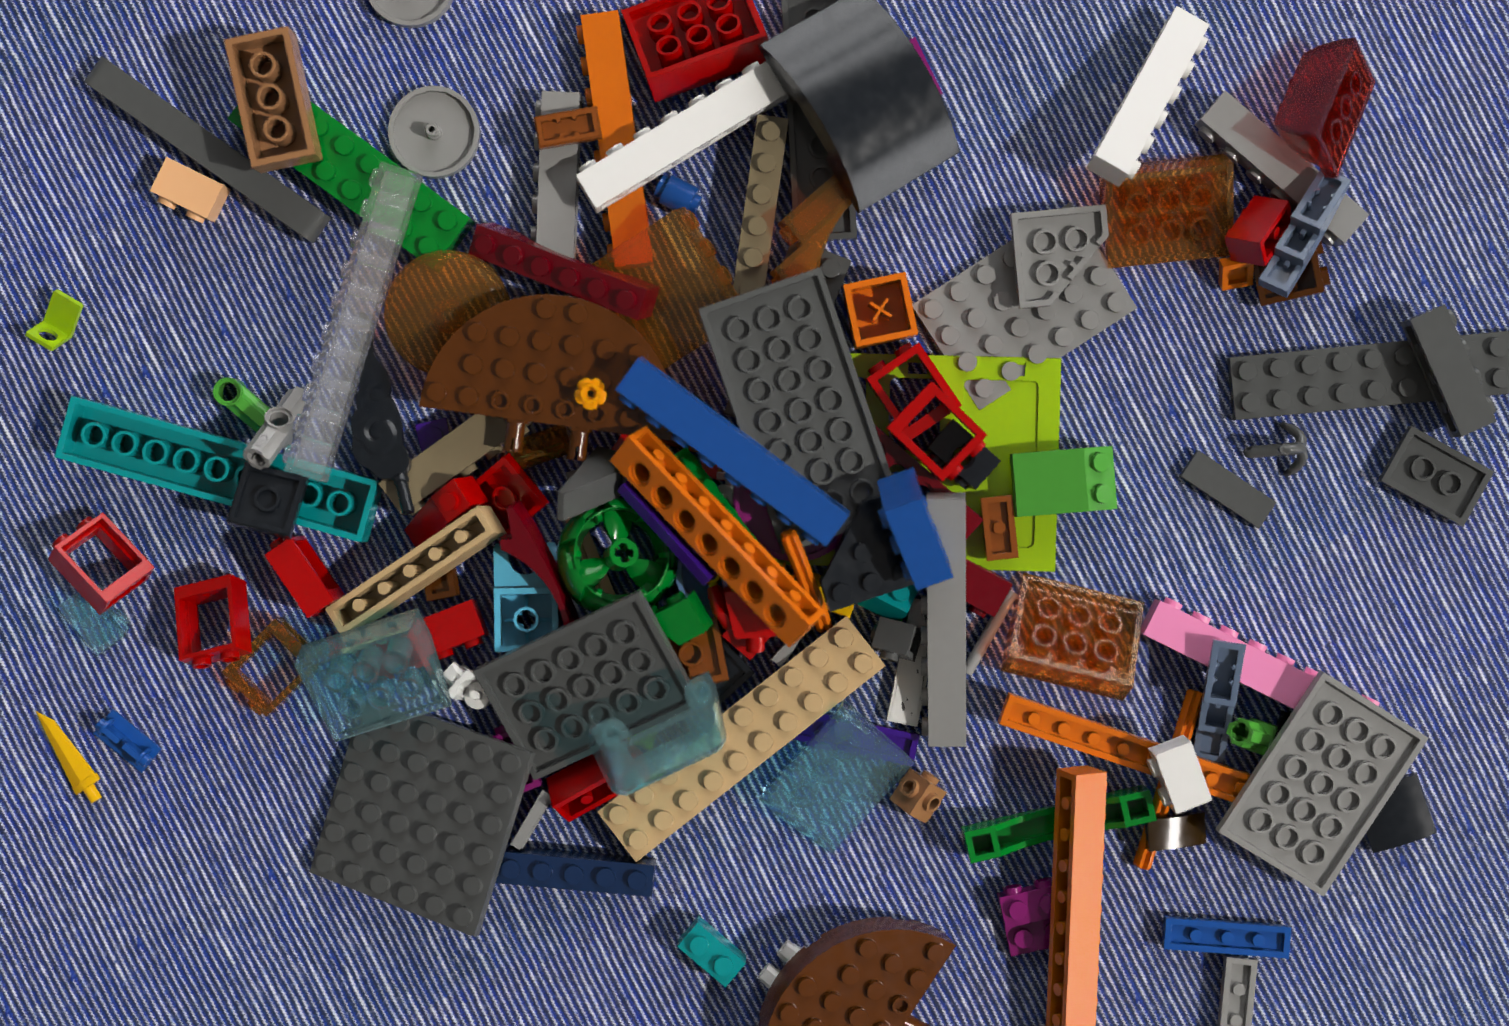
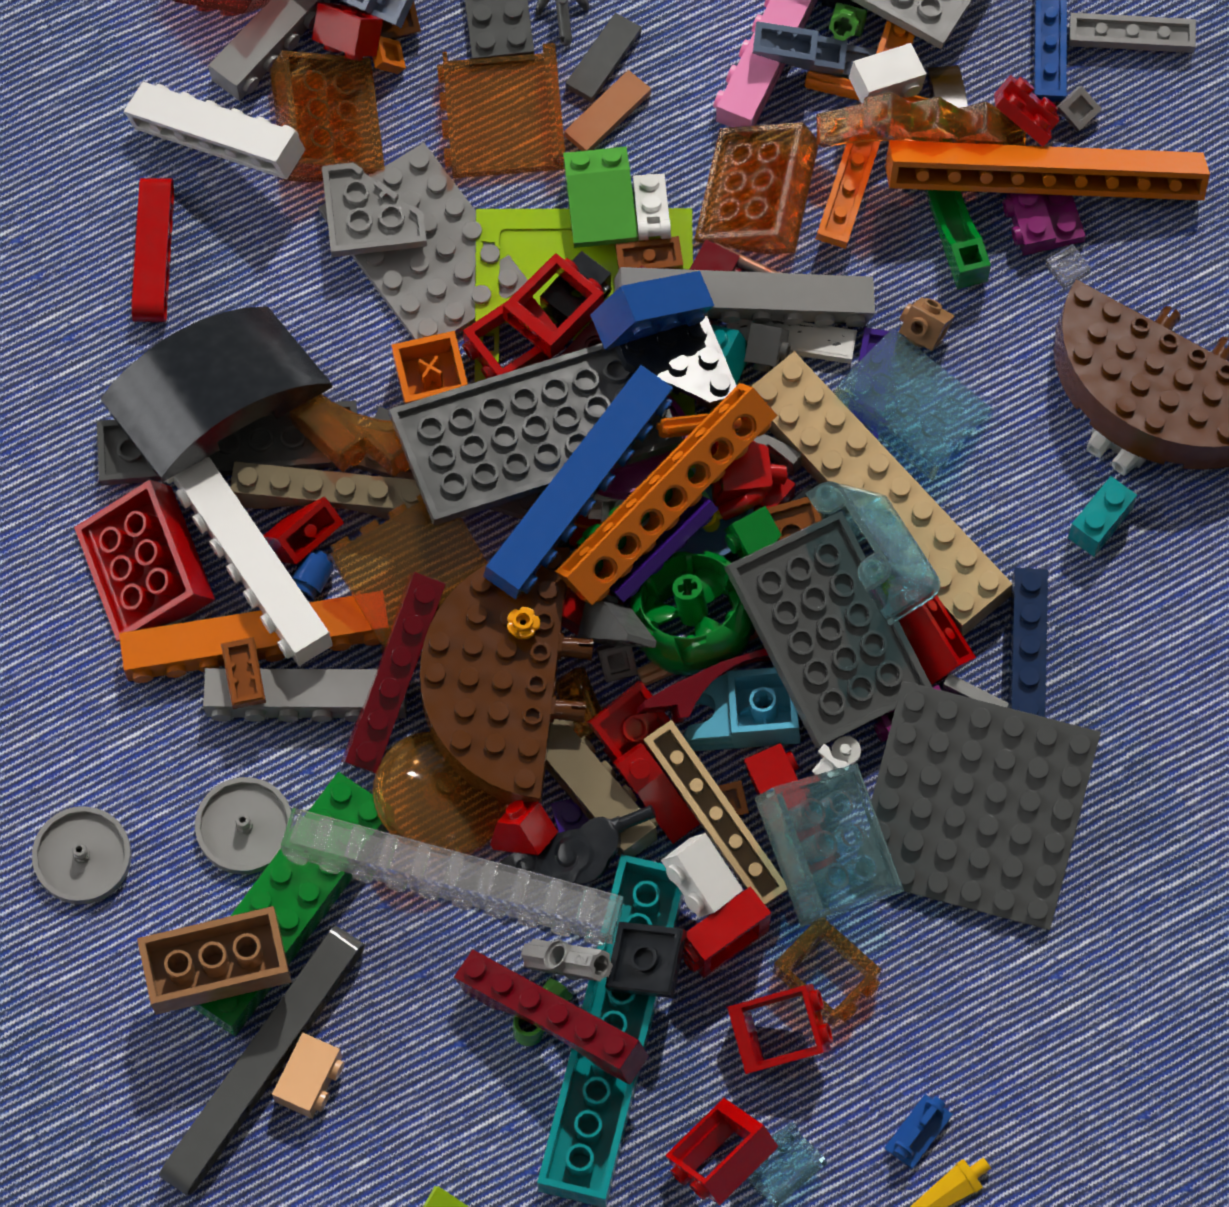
camera: 85 degrees left, 20 degrees down
none -> red beam [132,178,174,322]
none -> red slope [263,497,344,564]
none -> clear orange panel [437,43,565,179]
none -> dark red arch [454,949,649,1085]
none -> red slope [490,800,558,855]
none -> nougat tile [564,70,651,151]
none -> white plate [633,174,671,241]
none -> white brick [661,833,743,917]
none -> clear orange arch [817,92,1026,148]
none -> red plate [994,75,1059,147]
none -> clear plate [1045,244,1091,289]
none -> light grey plate [1057,86,1102,131]

